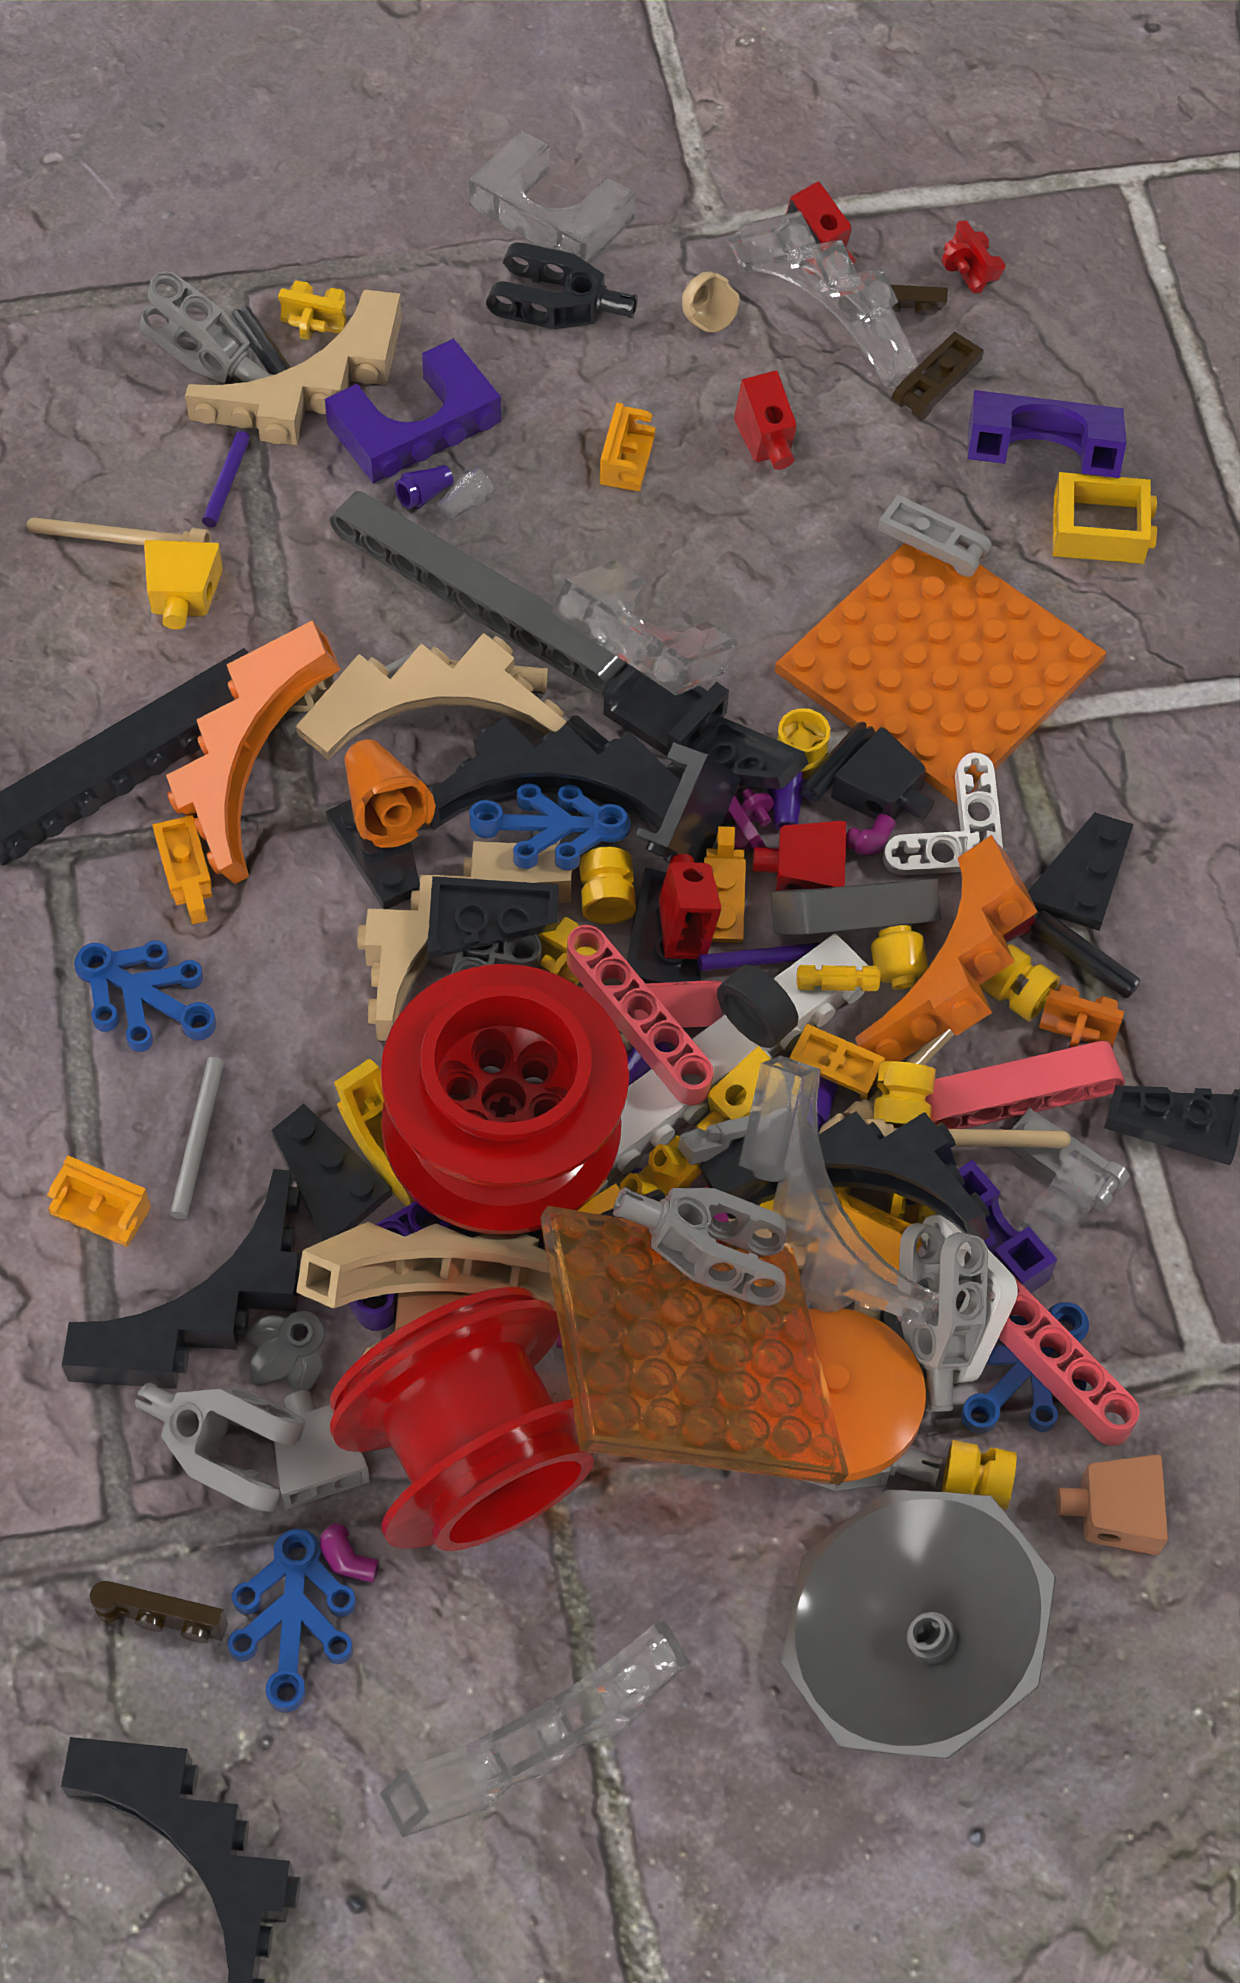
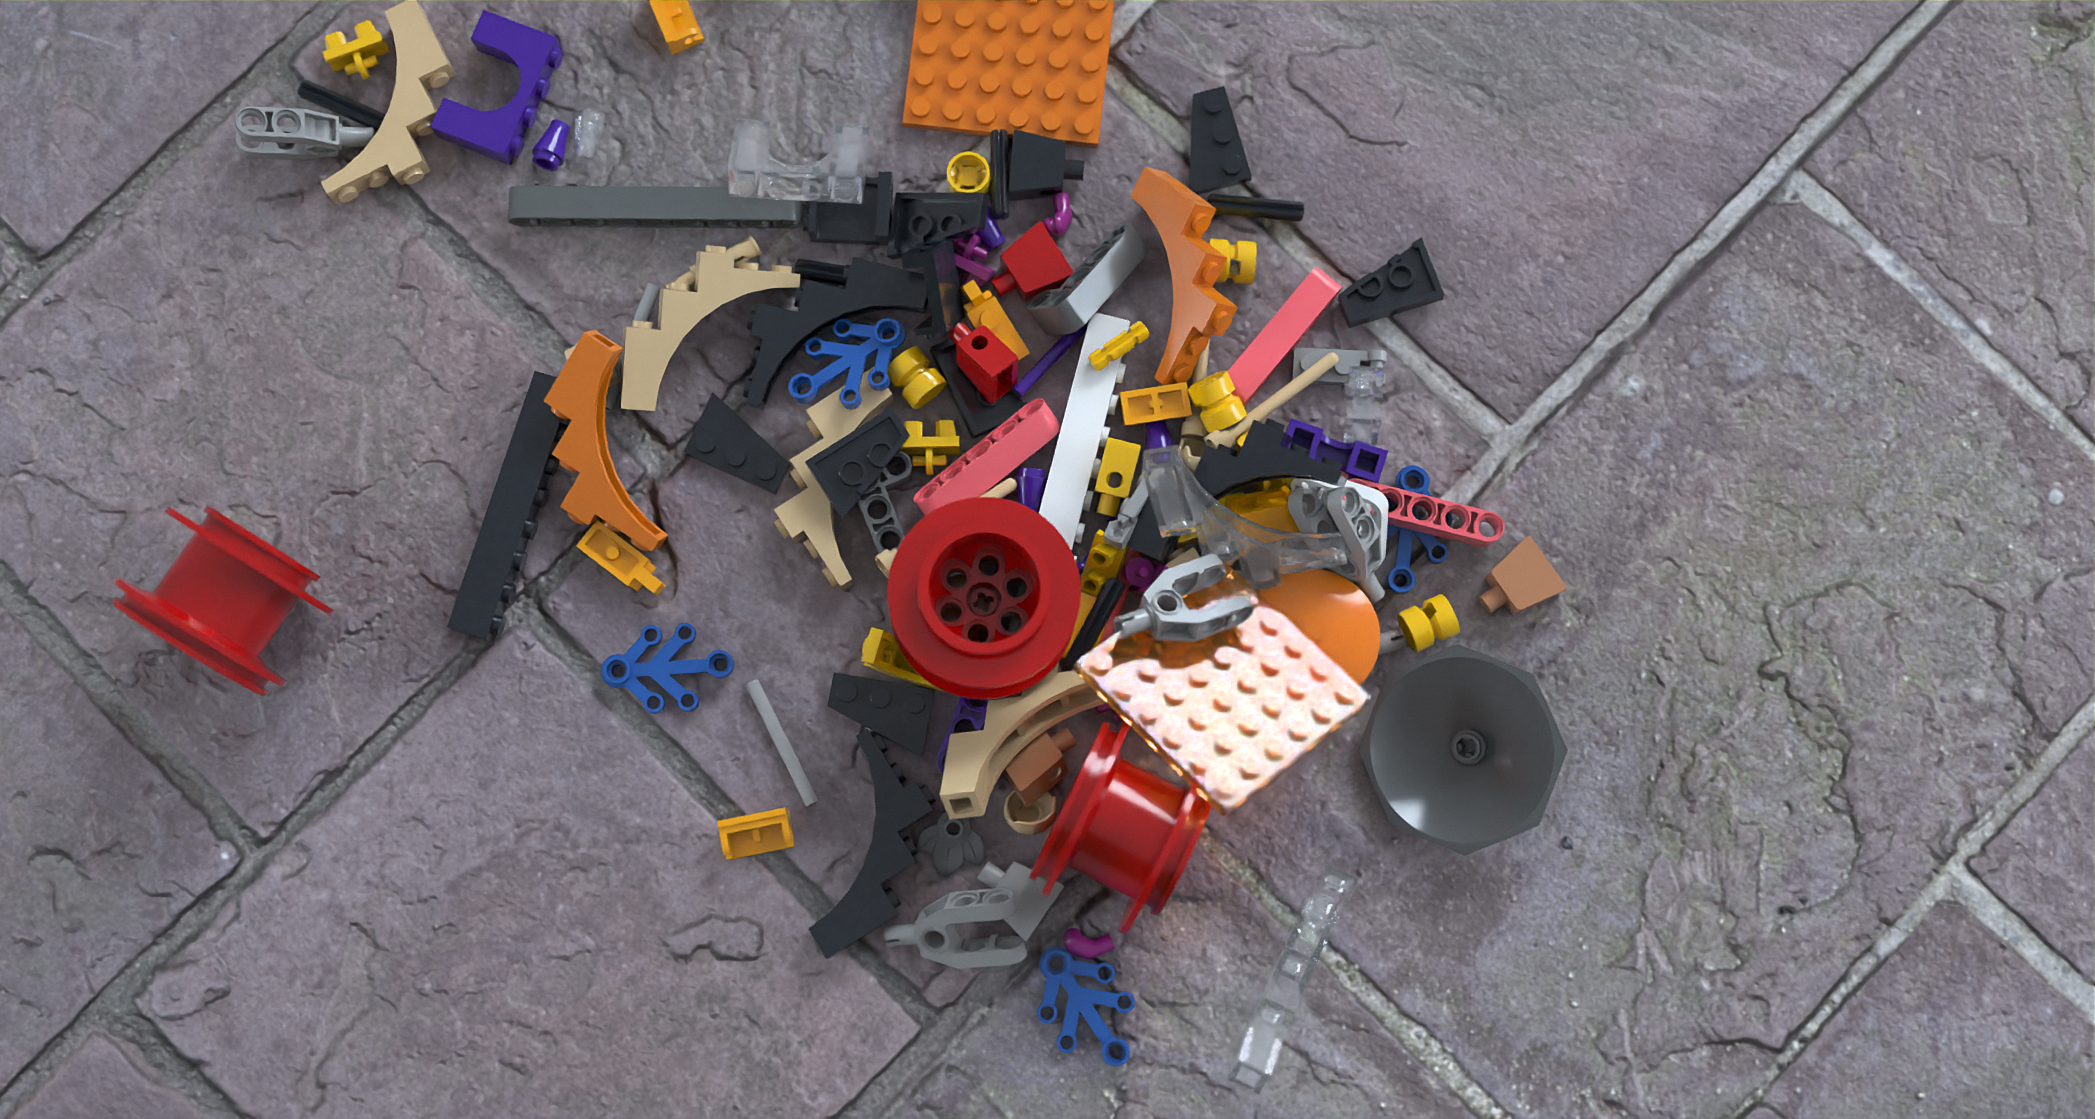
camera: 35 degrees left, 20 degrees up
tan piece [26,517,211,546] -> none
dark brown plate [90,1581,228,1643] -> none
yellow torso [144,540,223,630] -> none
dark purple bar [202,431,250,527] -> none
orange cone [344,739,436,848] -> none
coral beam [567,925,713,1105] -> none
black tyre [717,964,799,1048] -> none
yellow head [870,925,928,990] -> none
white beam [882,752,1003,876] -> none
orange hips [1038,984,1124,1048] -> none

